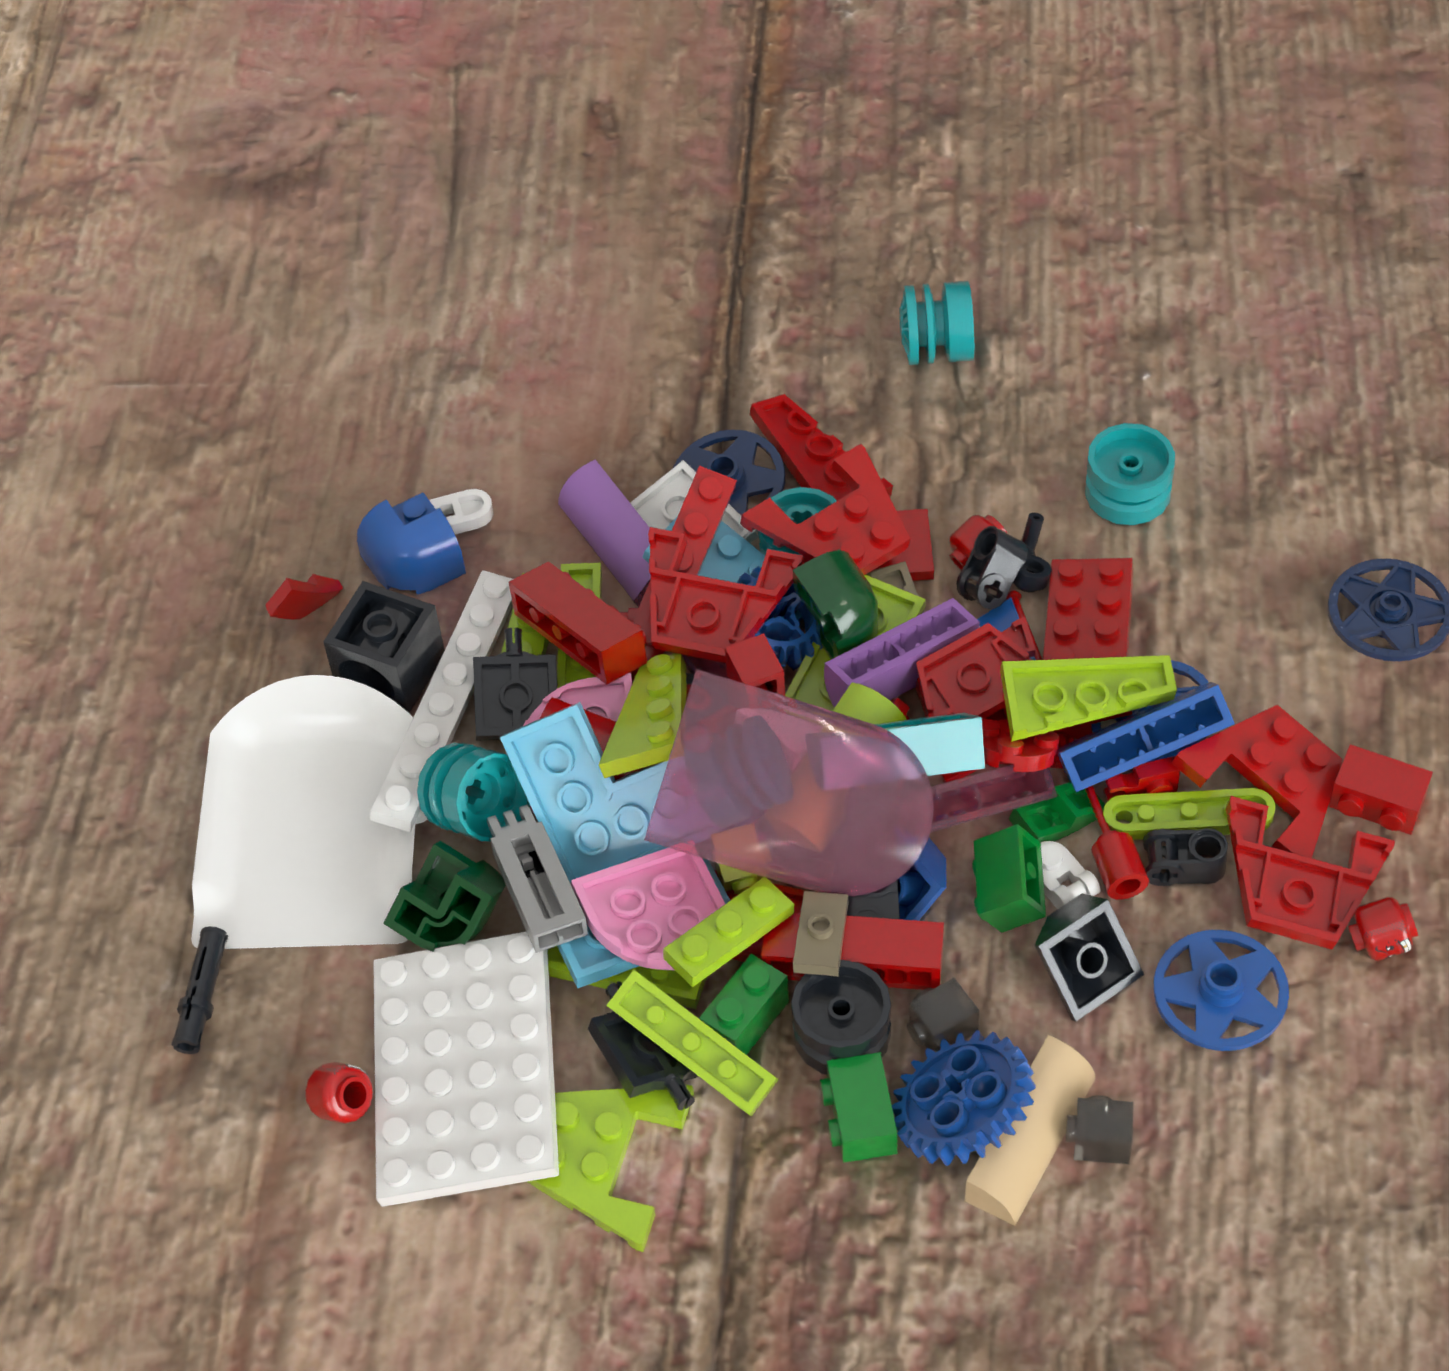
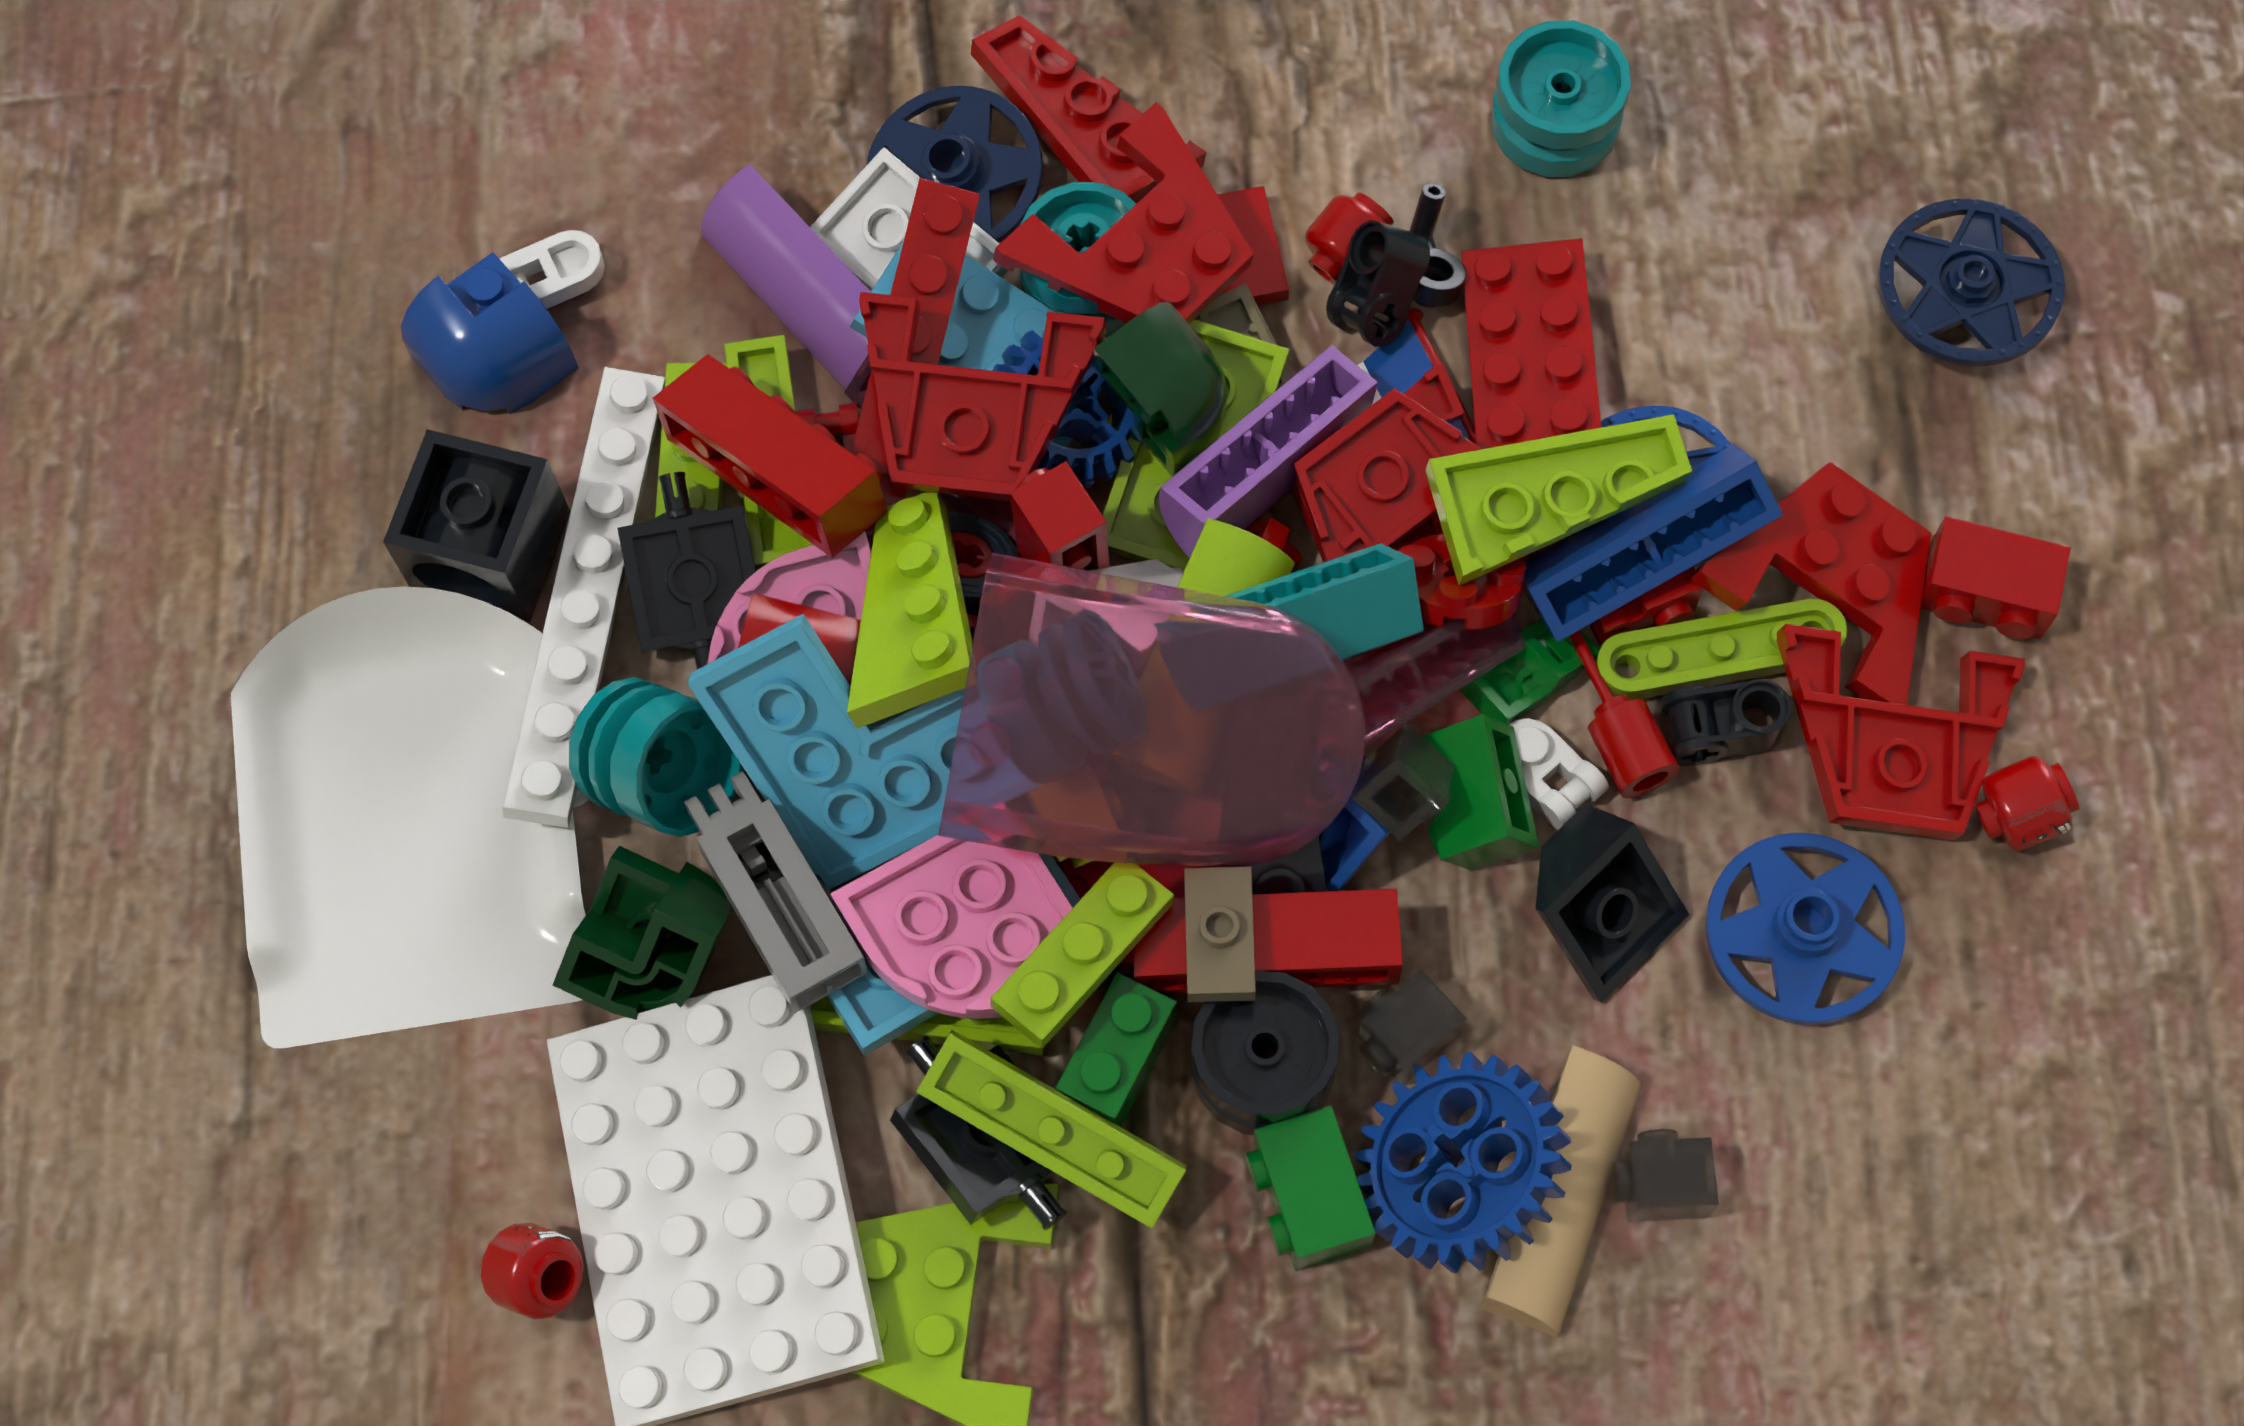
camera: 10 degrees left, 15 degrees up
black pin [171,926,229,1054] -> none
red slope [265,574,343,620] -> none
none -> clear smoke brick [1352,723,1454,841]

